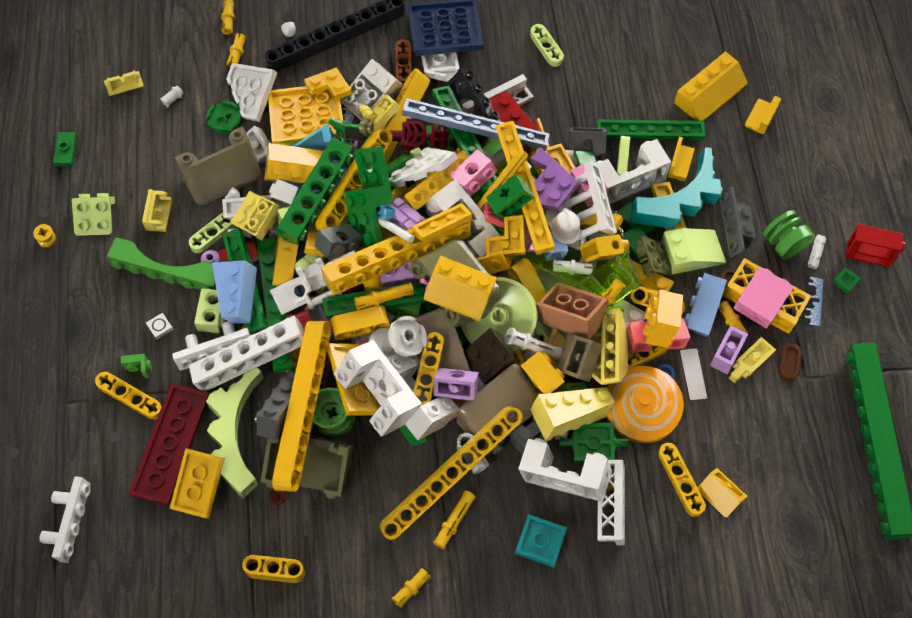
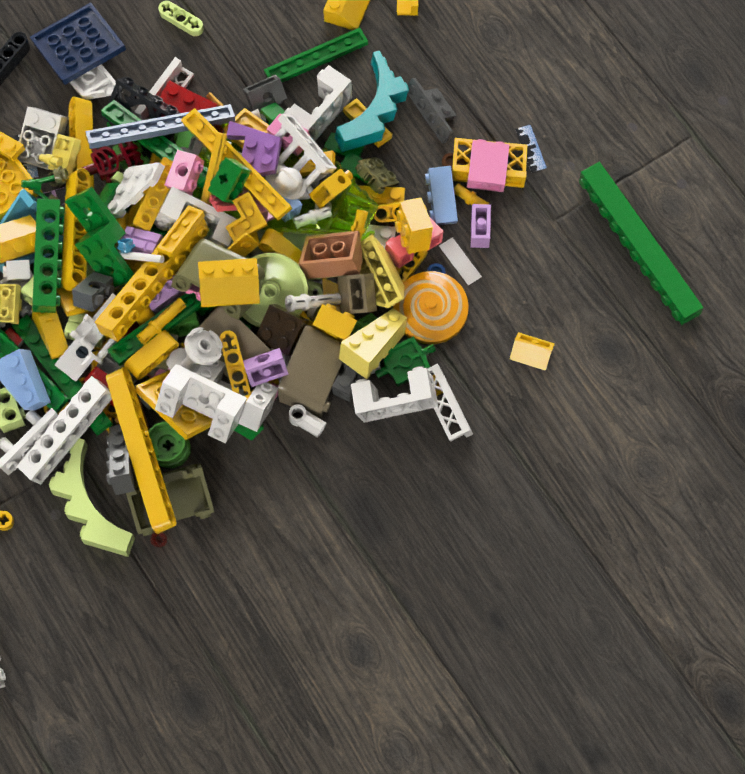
camera: 25 degrees left, 5 degrees up
dark red plate [129,383,210,506] -> none
yellow tile [169,448,225,519] -> none
yellow beam [242,555,305,583] -> none
yellow beam [380,406,522,540] -> none
yellow pin [392,568,431,608] -> none
dark orange beam [395,39,412,85] -> none
yellow pin [433,491,476,549] -> none
teal plate [515,514,567,568] -> none
yellowish green beam [617,136,630,176] -> none
yellow beam [658,443,706,517] -> none
yellowish green slope [661,228,726,275] -> none
yellow panel [668,137,695,182] -> none
light yellow hinge [729,337,776,383] -> none
bright green wheel [763,210,815,260] -> none
reddish brown tile [778,344,802,381] -> none
white axle [808,235,826,269] -> none
green plate [833,267,861,294] -> none
red window [845,224,905,267] -> none

